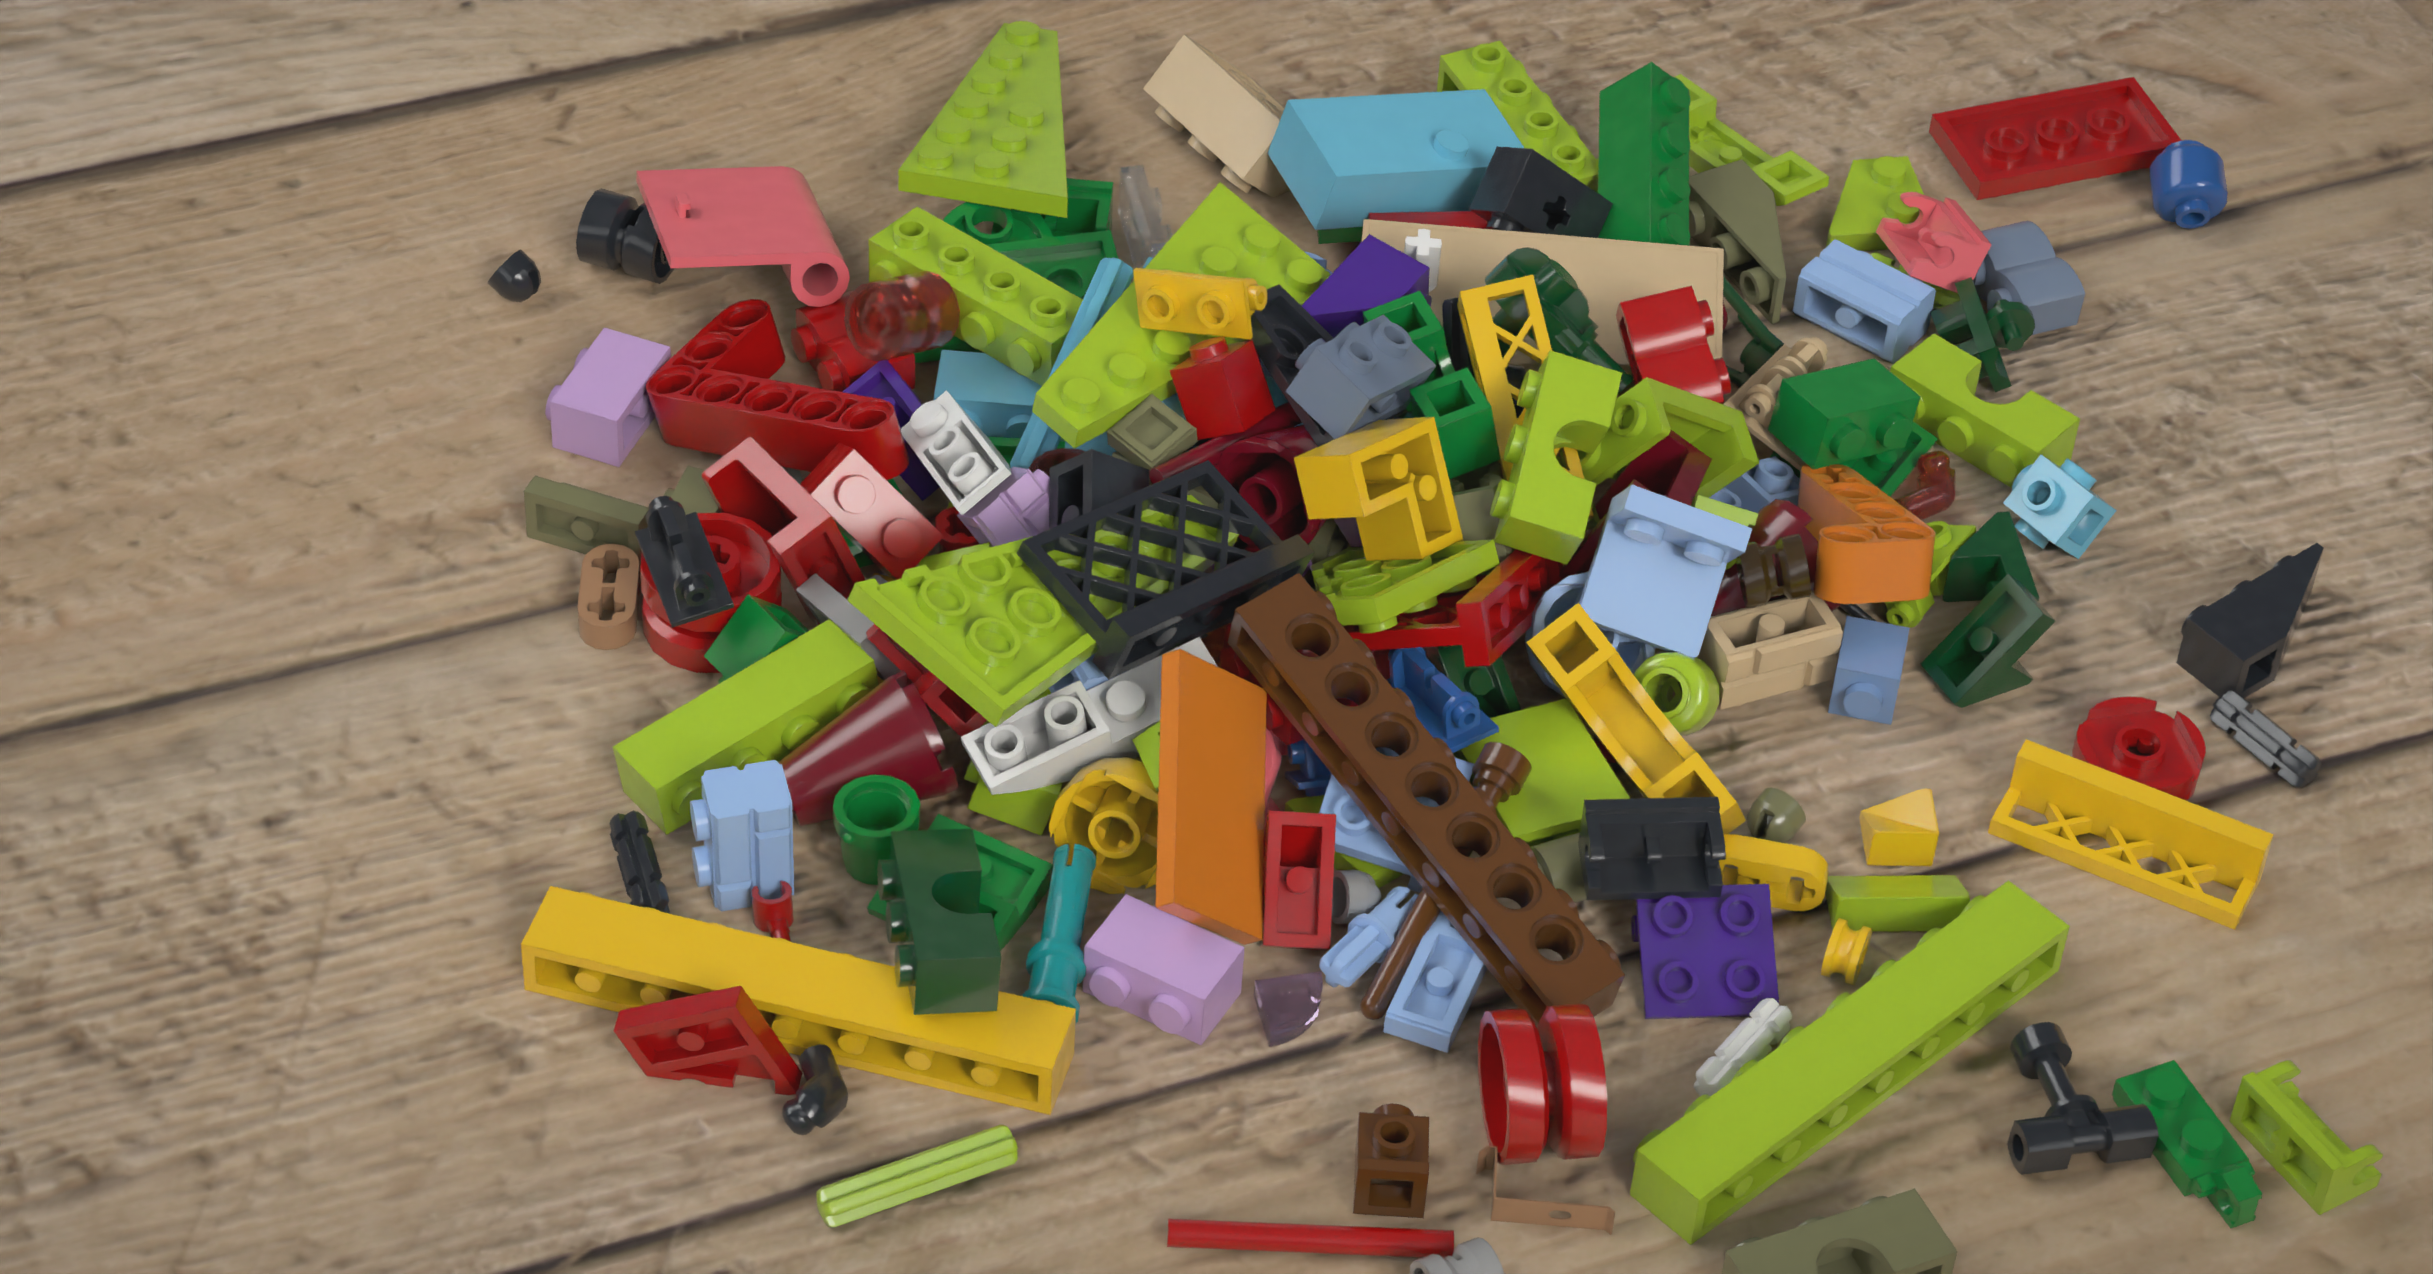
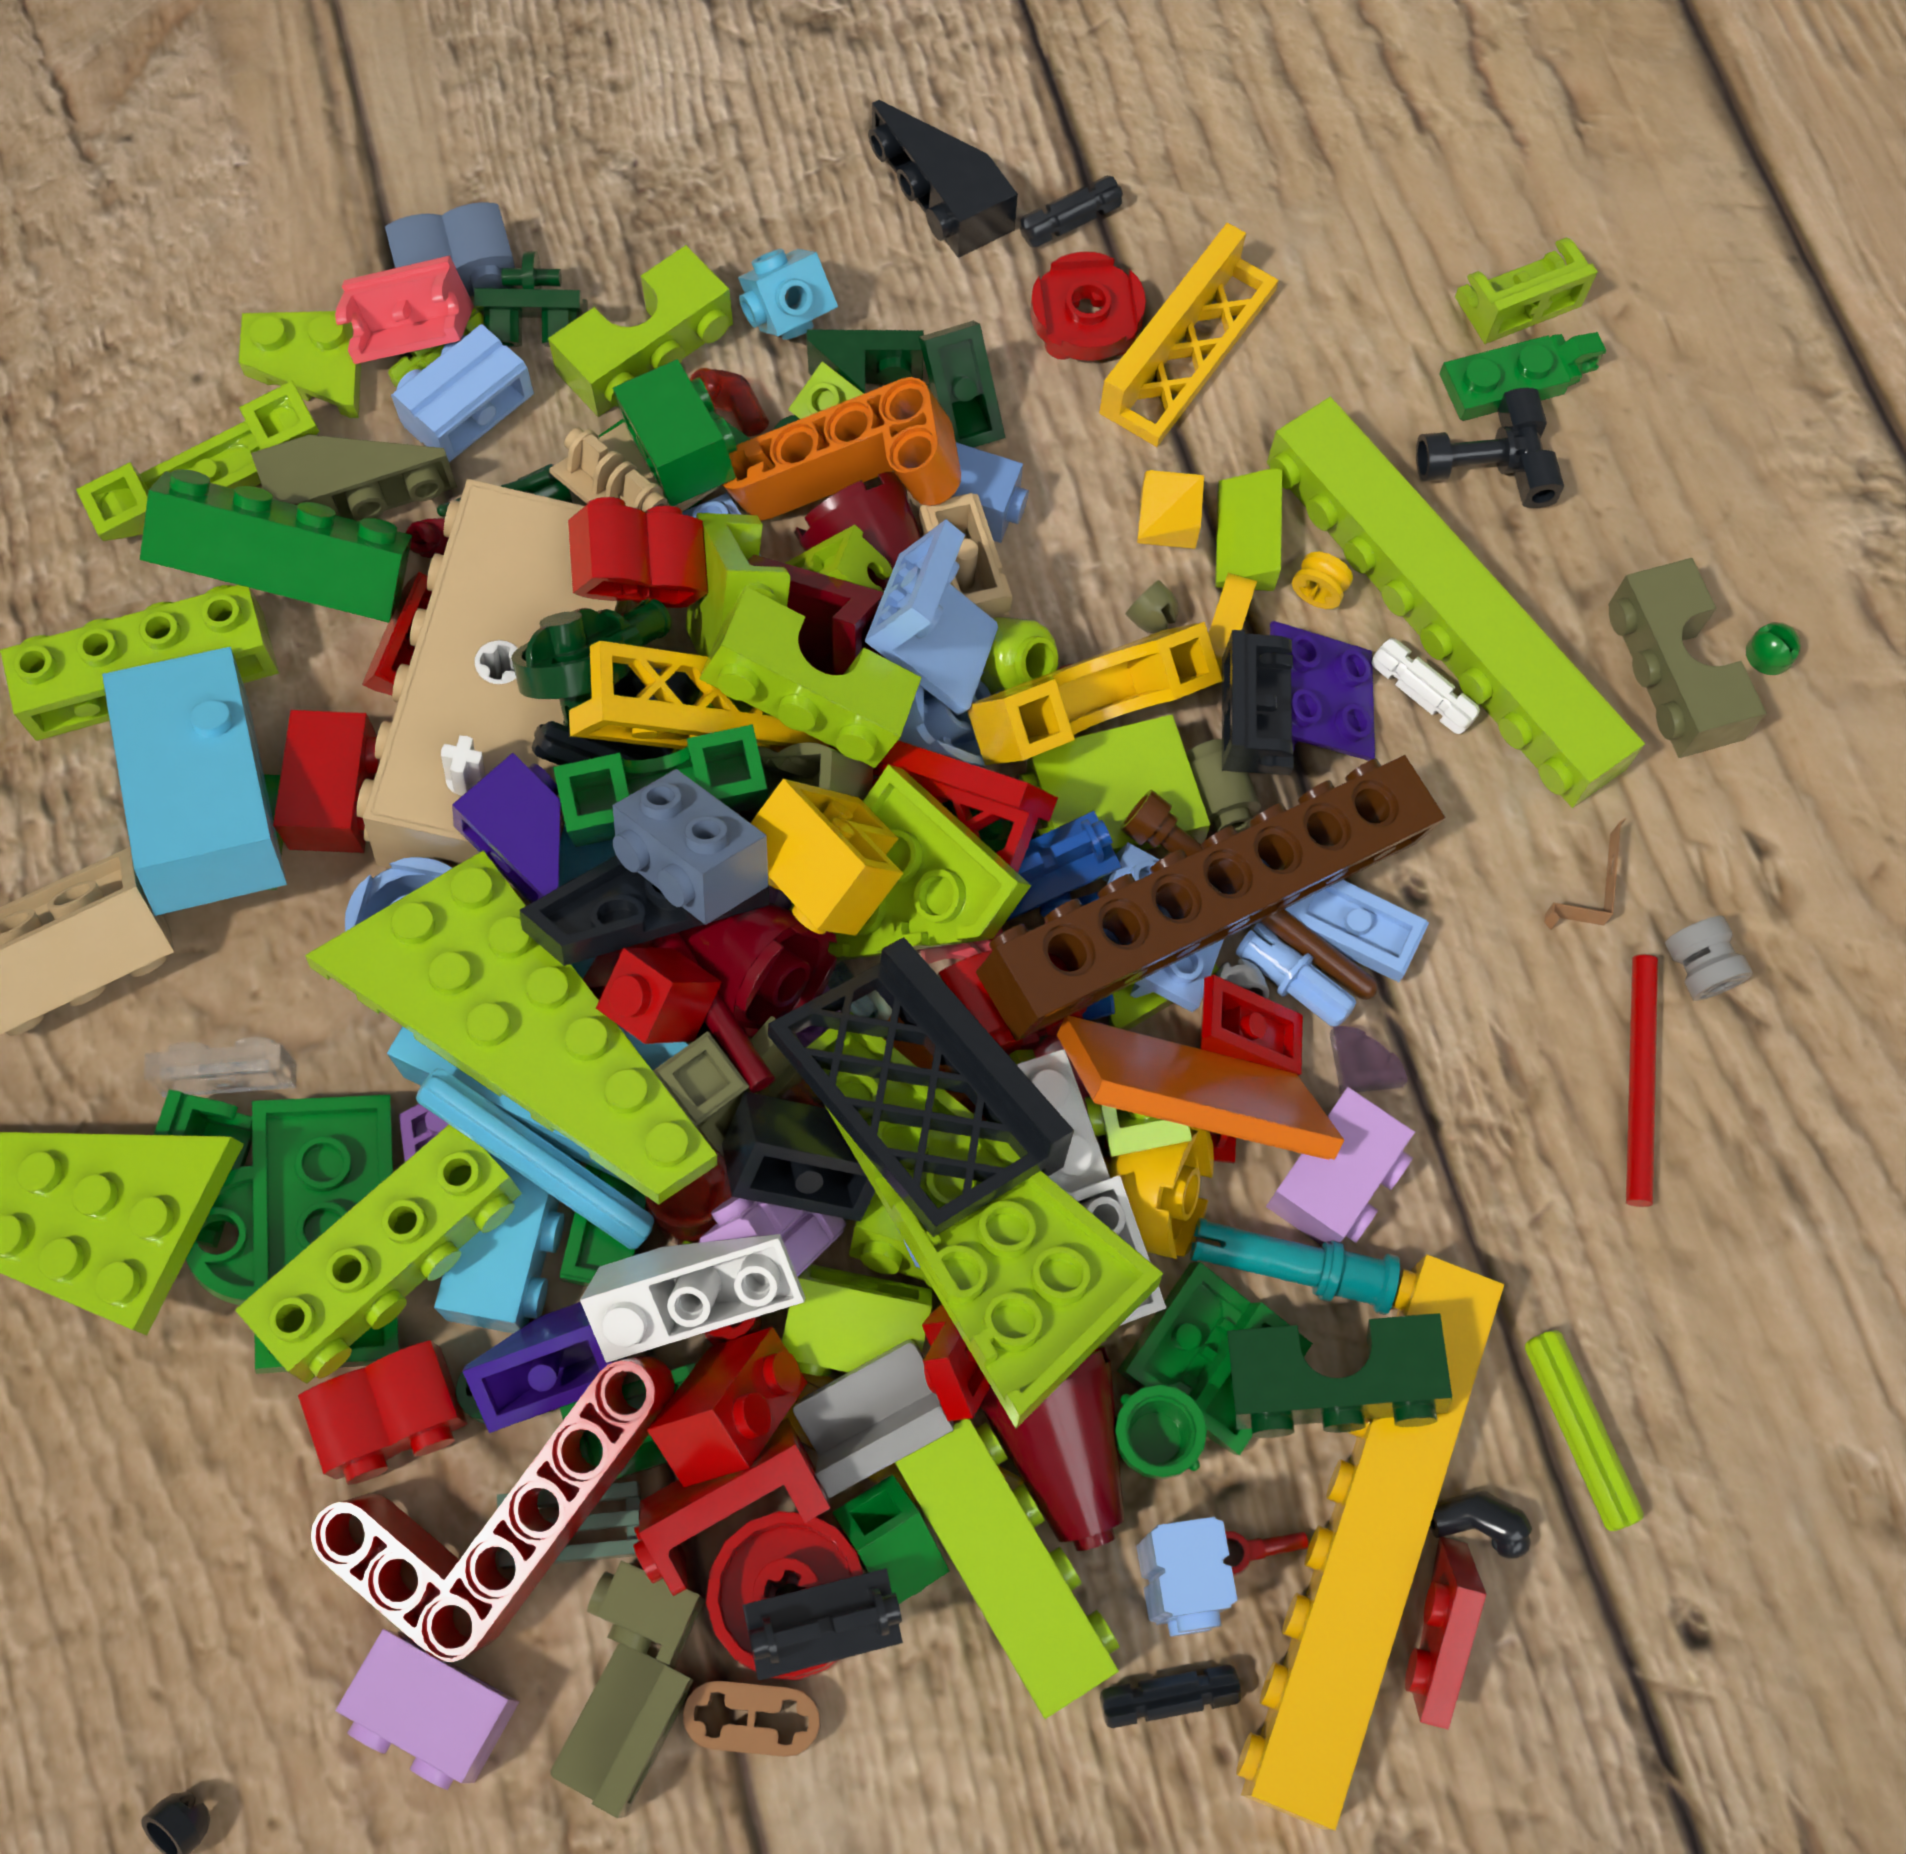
camera: 85 degrees left, 25 degrees up
black wheel [576,188,674,284] -> none
coral door [636,166,850,307] -> none
clear red wheel [844,271,960,362] -> none
yellow hinge [1133,268,1267,340] -> none
reddish brown brick [1353,1103,1429,1219] -> none
black brick [1469,146,1613,238] -> none
red wheel [1478,1003,1607,1165] -> none
dark brown wheel [1735,534,1811,608] -> none
red plate [1929,77,2182,200] -> none
blue head [2150,140,2228,229] -> none

